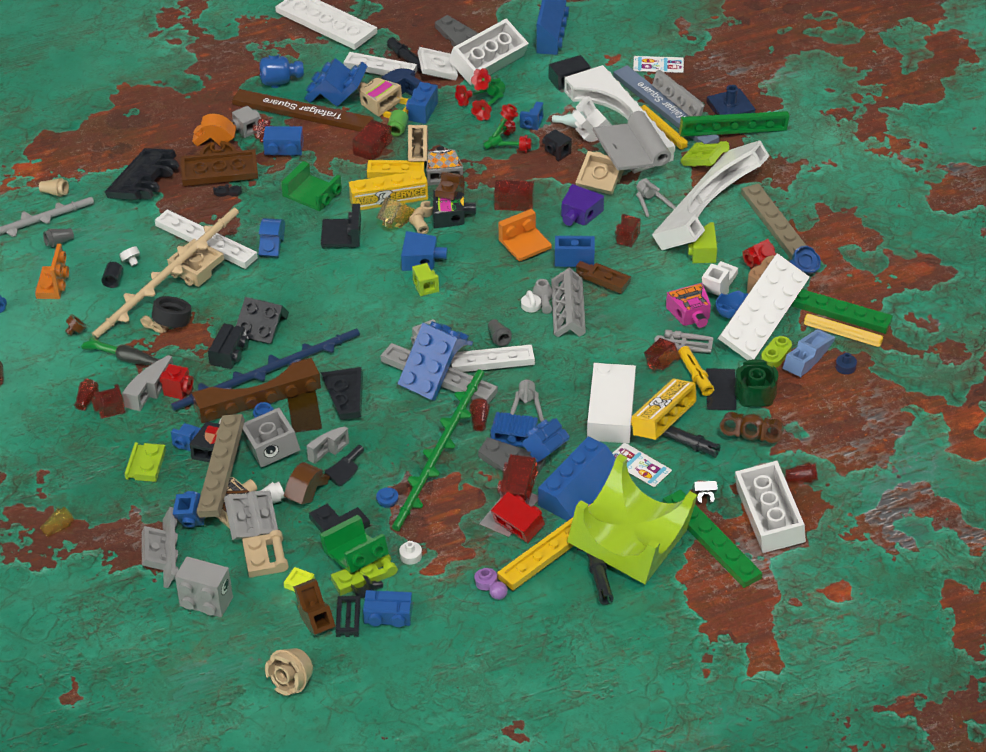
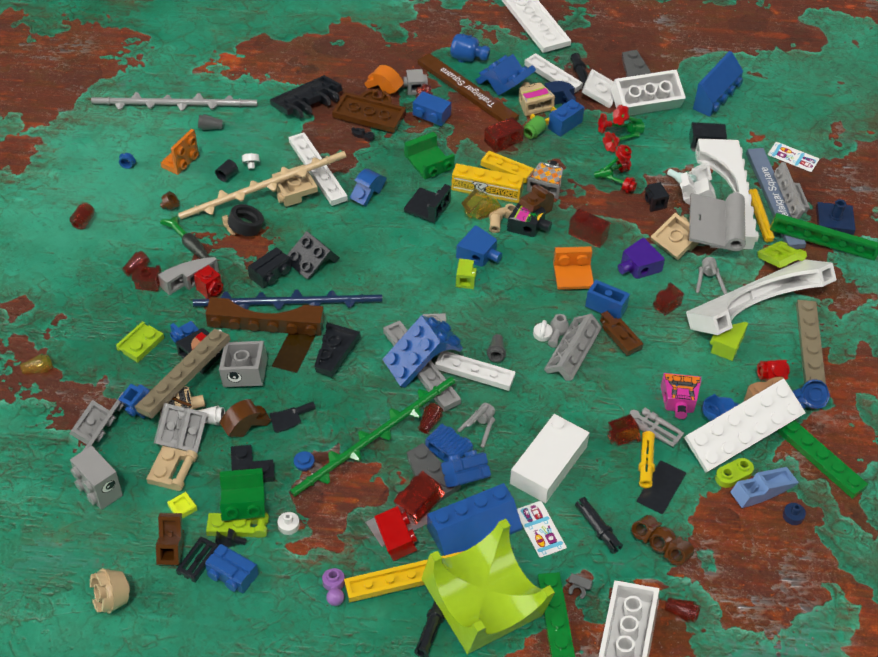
camera: 25 degrees right, 5 degrees up
tan cone [39,178,69,197] -> none
blue plate [253,402,274,418] -> none
light grey slope [307,426,349,464] -> none
tan torso [408,125,428,161] -> none
blue bracket [520,102,544,130] -> none
yellow brick [631,378,696,440] -> none
white brick [702,261,738,296] -> none
dark green brick [734,359,779,407] -> none
yellow axle [804,314,883,347] -> none

